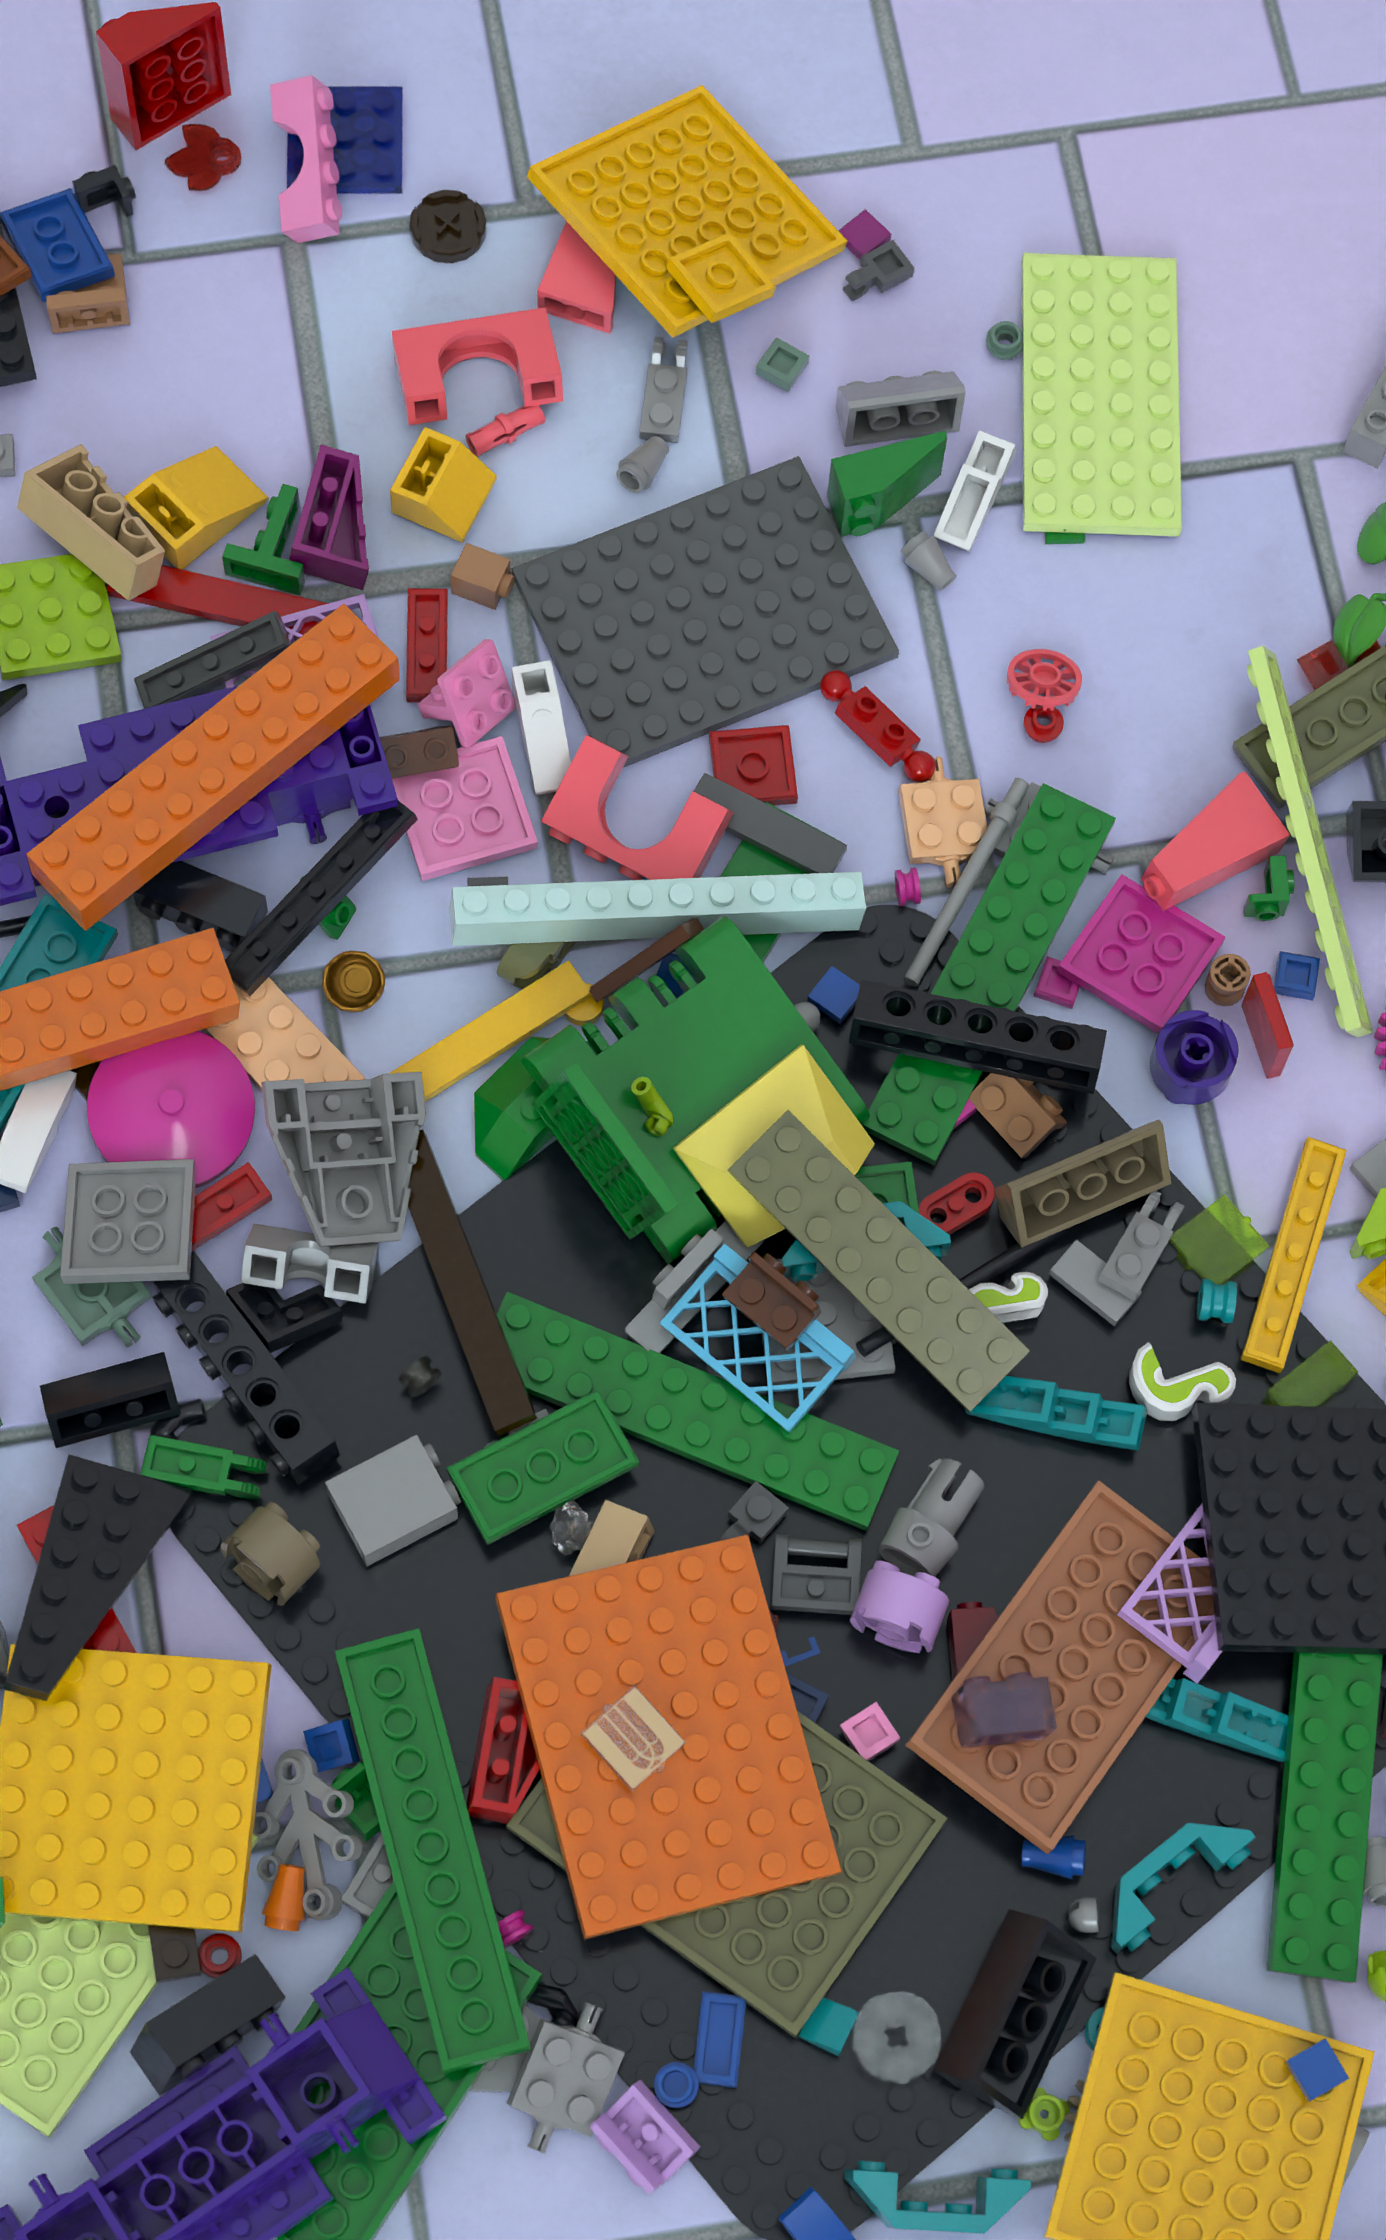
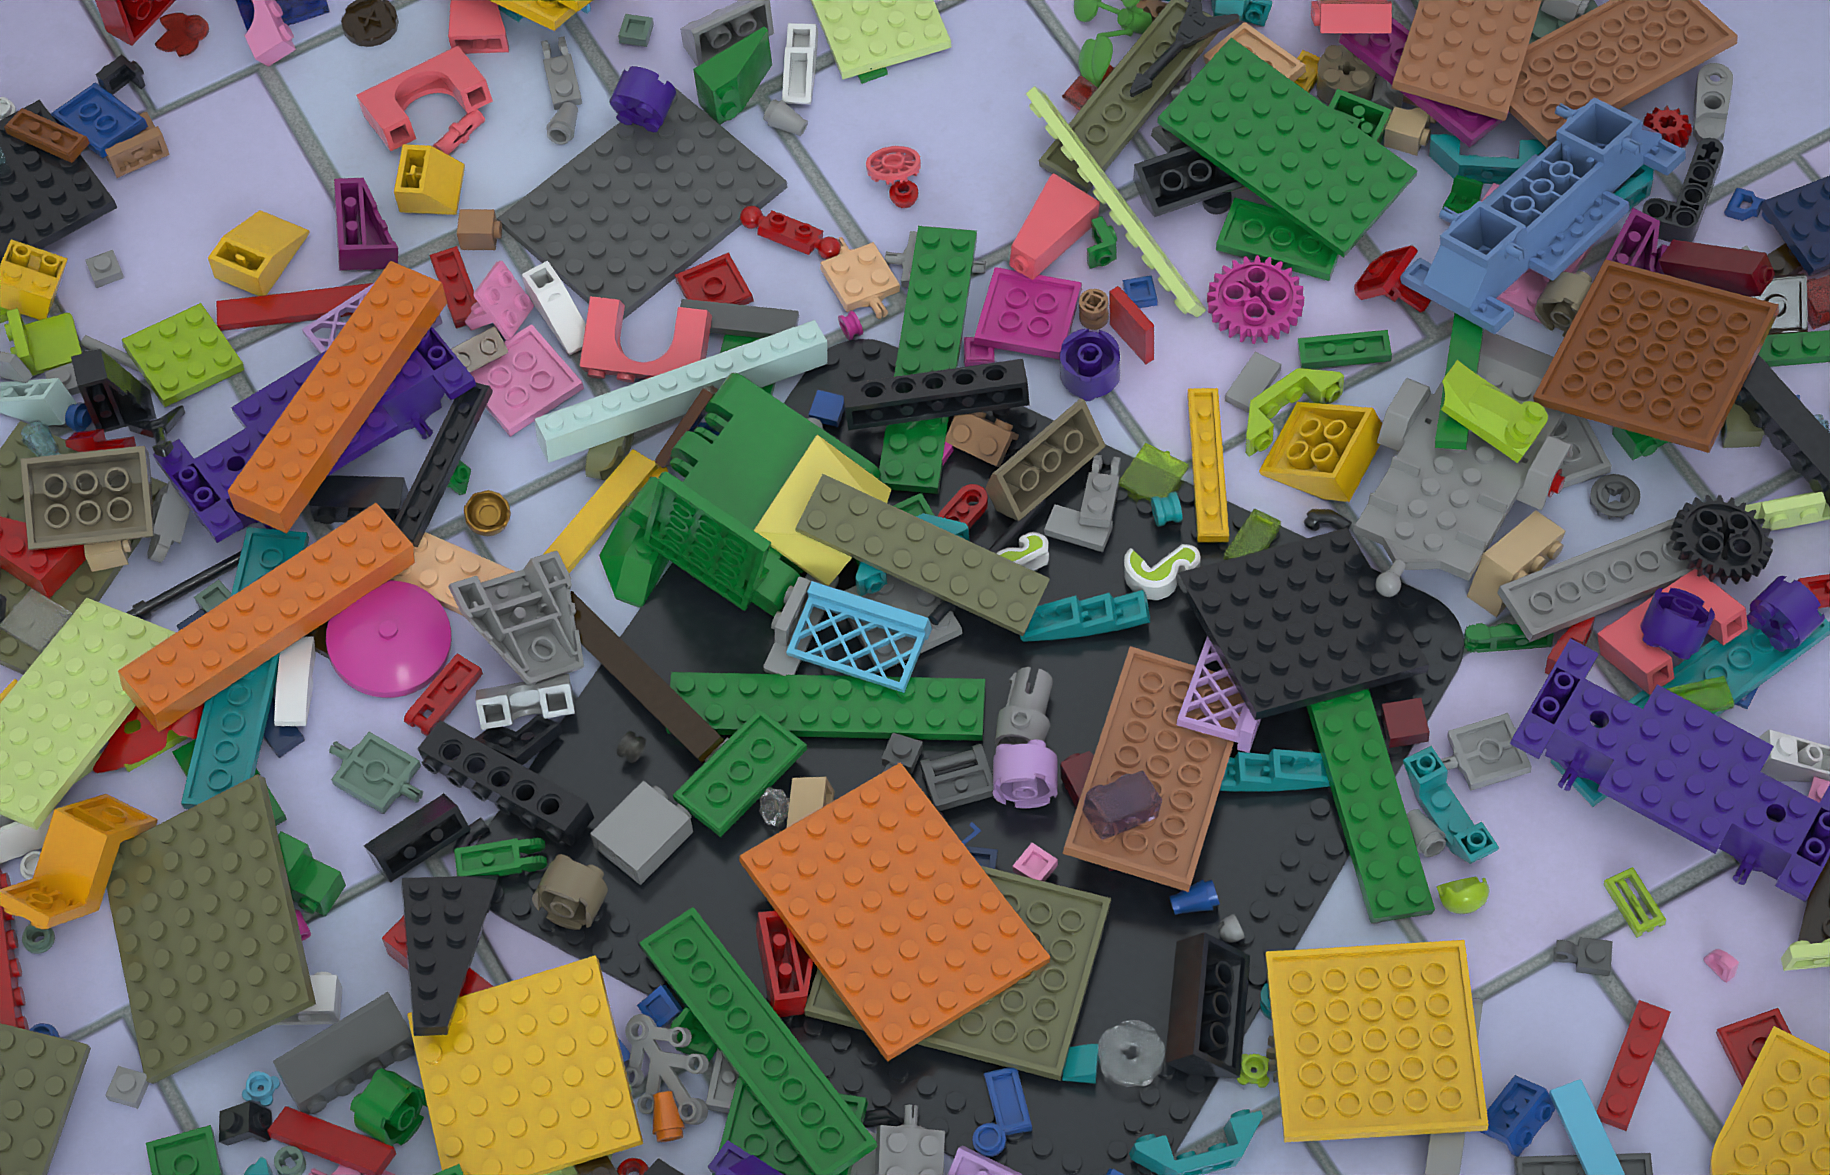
camera: 10 degrees left, 10 degrees down
tan wedge [17,444,165,601] -> none
light grey plate [60,1159,197,1284] -> none
dark grey tile [134,611,291,709] -> none
green bracket [222,484,305,596] -> none
dark pink bush [498,1909,534,1949] -> none
piece [580,1685,686,1792] -> none
lime arm [631,1077,674,1136] -> none
reddish brown bracket [722,1252,821,1351] -> none
light grey bar [903,778,1029,987] -> none
teal slope [1111,1823,1256,1954] -> none
blue tile [1285,2038,1349,2102] -> none
none -> dark purple brick [609,66,676,132]

